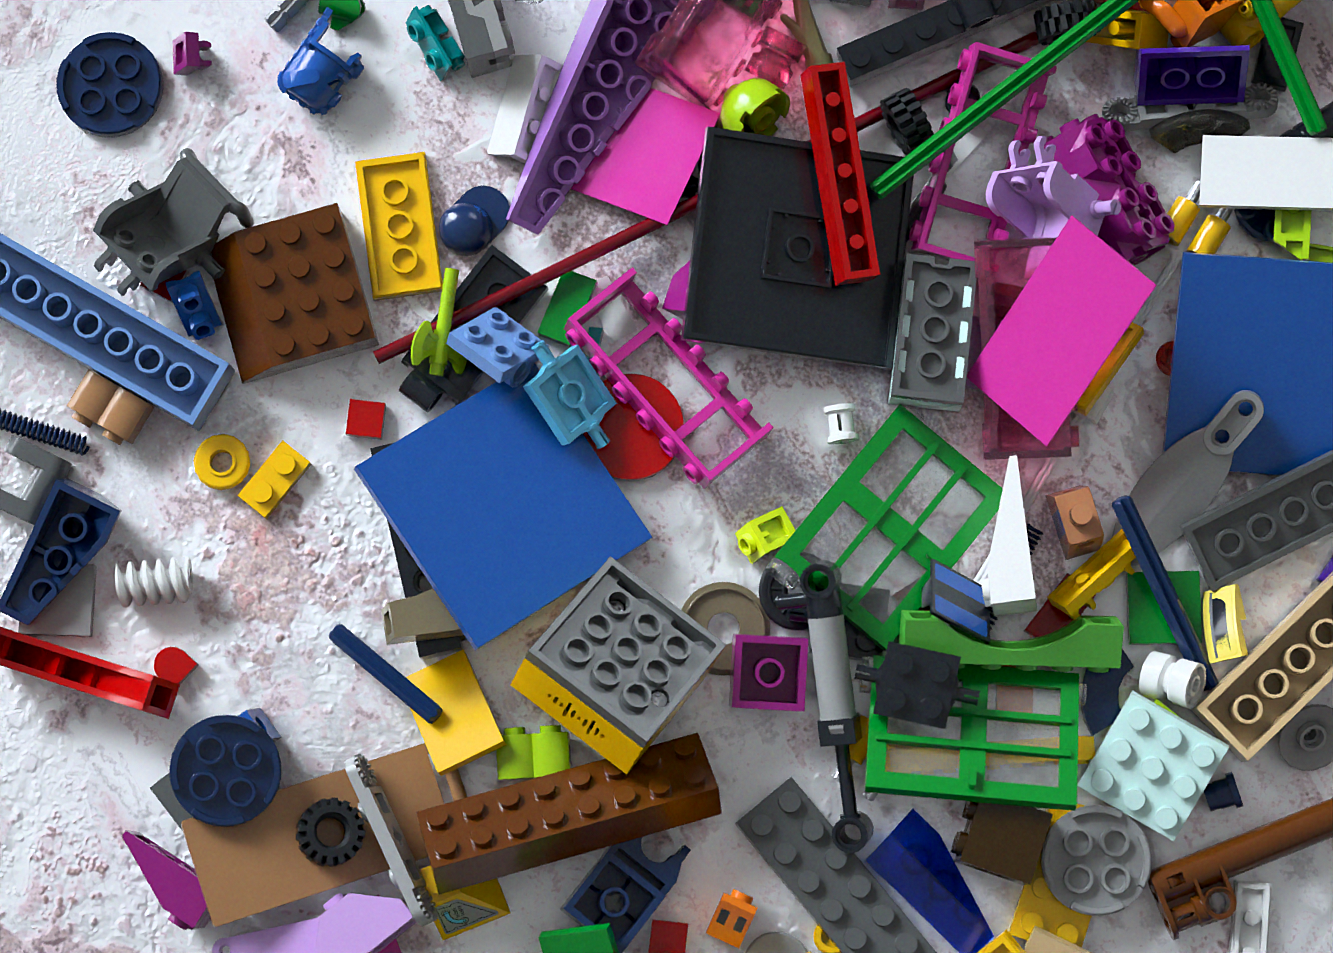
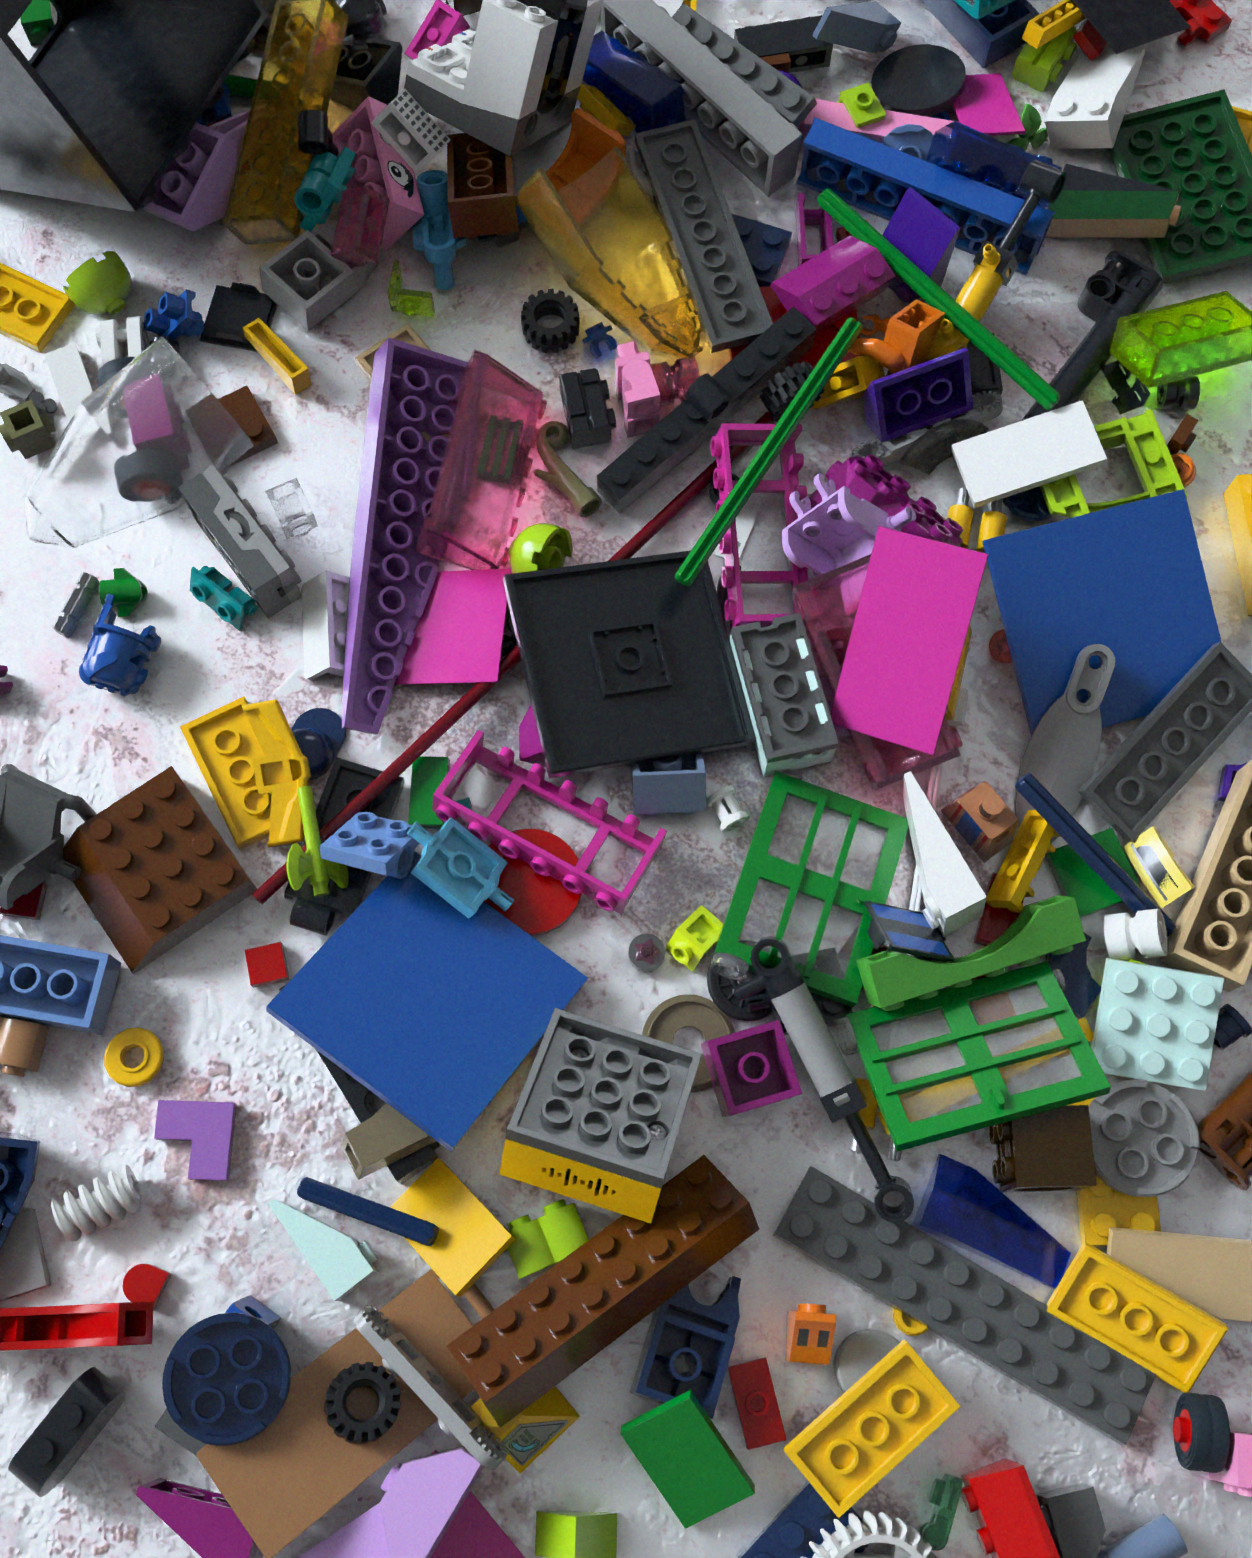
camera: 25 degrees left, 10 degrees down
blue hips [166,271,222,340] -> none
yellow plate [237,440,312,519] -> none
clear pink wheel [745,26,807,91] -> none
red brick [800,61,880,286] -> none
black plate [854,641,980,729] -> none
black tyre [880,88,934,155] -> none
none -> black brick [8,1367,126,1497]
none -> medium lavender tile [154,1100,237,1181]
none -> yellow plate [241,699,311,848]
none -> light aqua slope [268,1199,379,1301]
none -> dark grey tile [628,934,665,972]
none -> sand blue slope [631,753,706,817]

